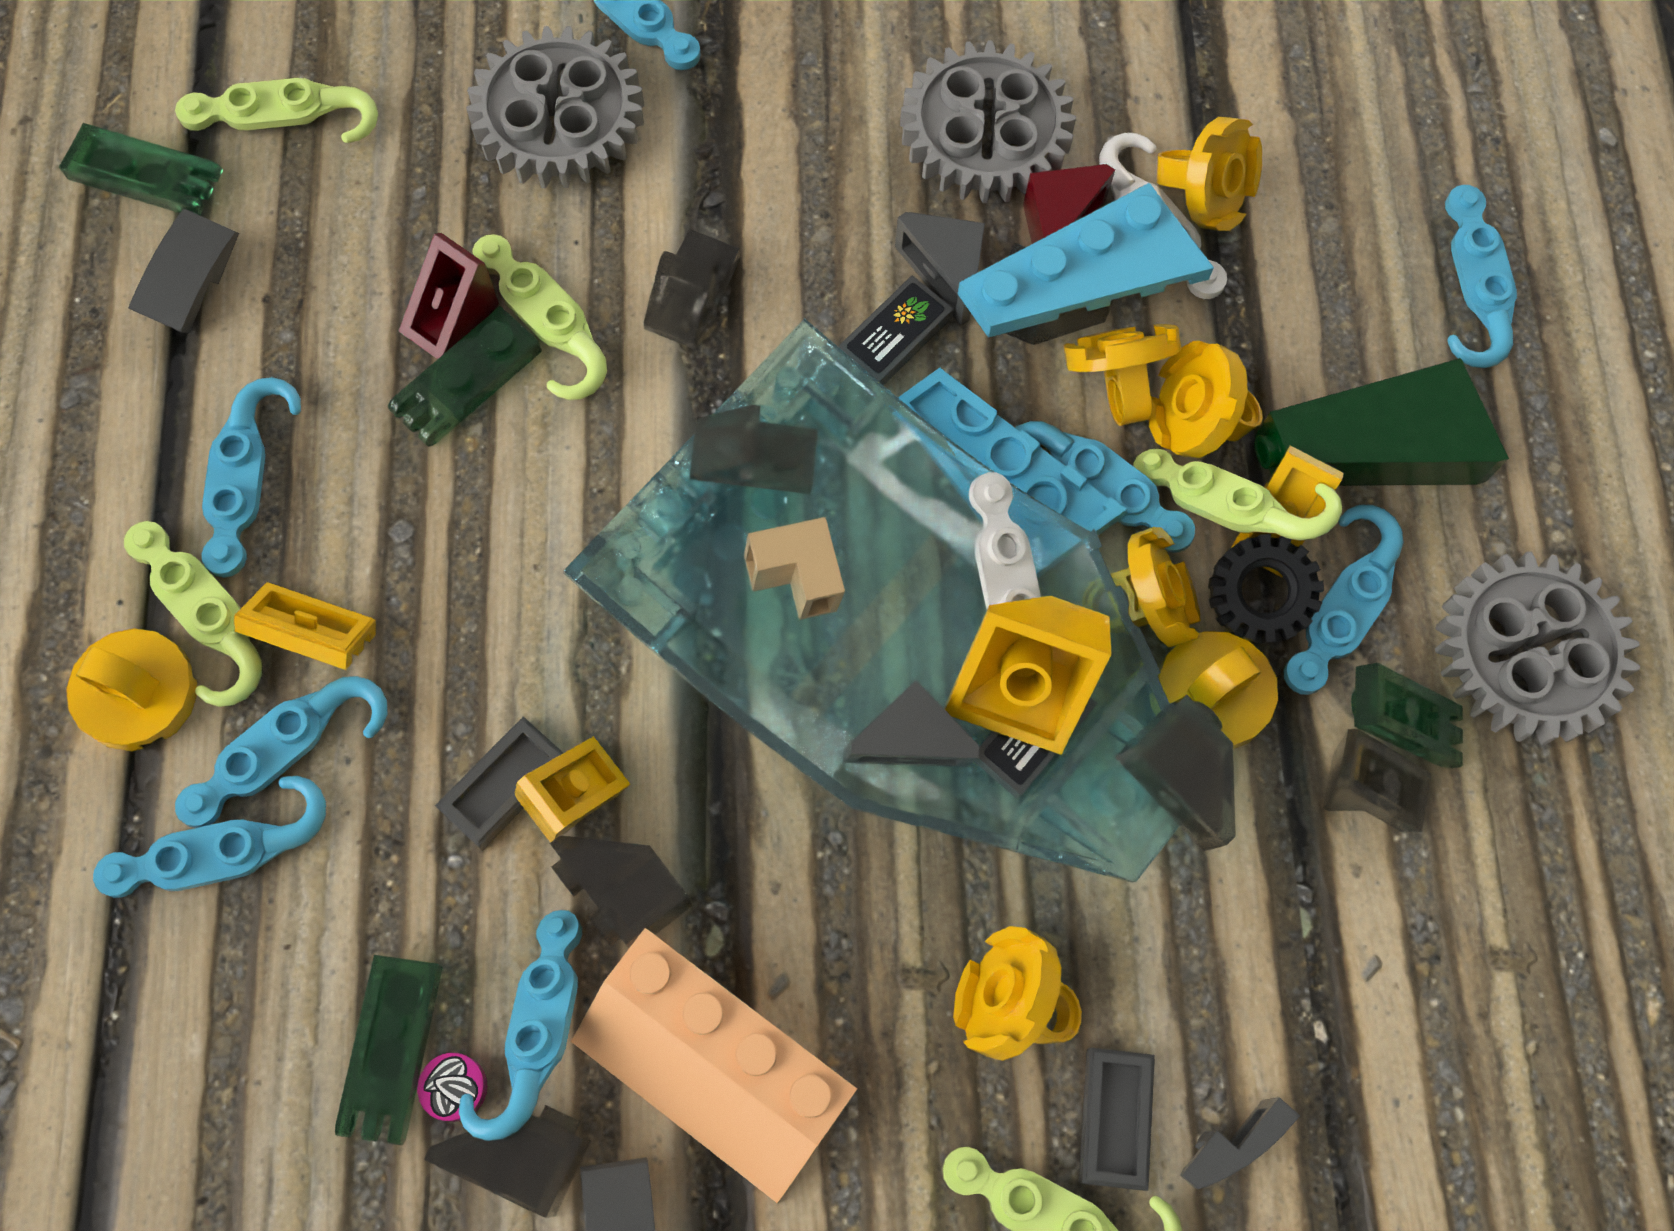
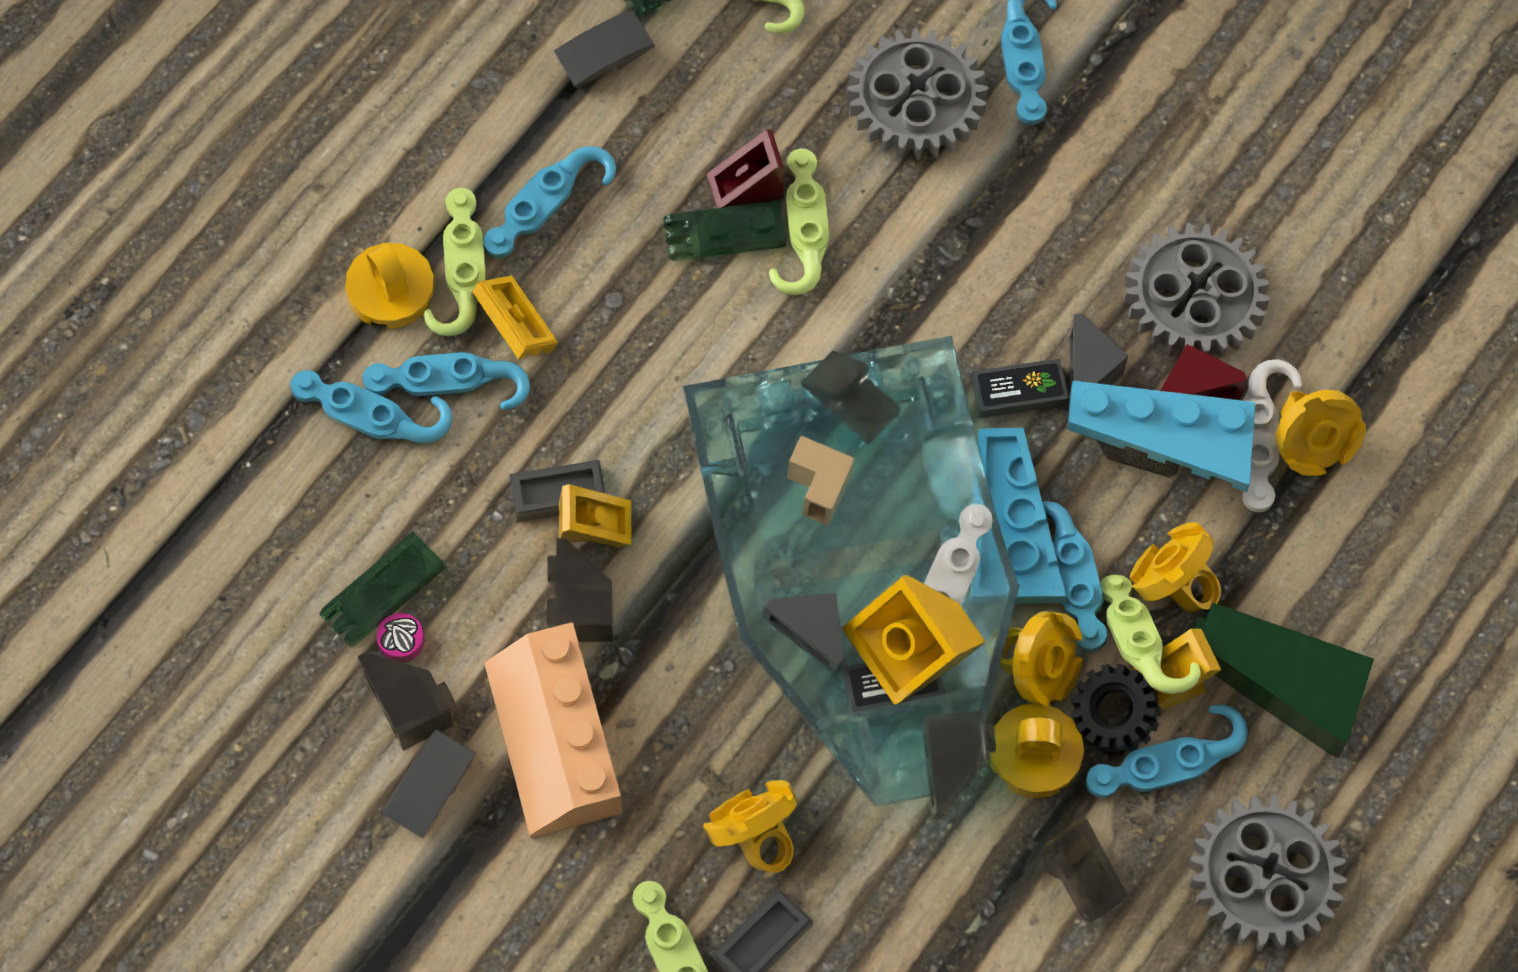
camera: 40 degrees right, 5 degrees down
medium azure piece [459,910,582,1141] -> none
clear smoke slope [643,229,741,349] -> none
yellow tile [1063,324,1181,426] -> none
clear green hinge [1351,663,1463,768] -> none
medium azure piece [1445,185,1517,368] -> none

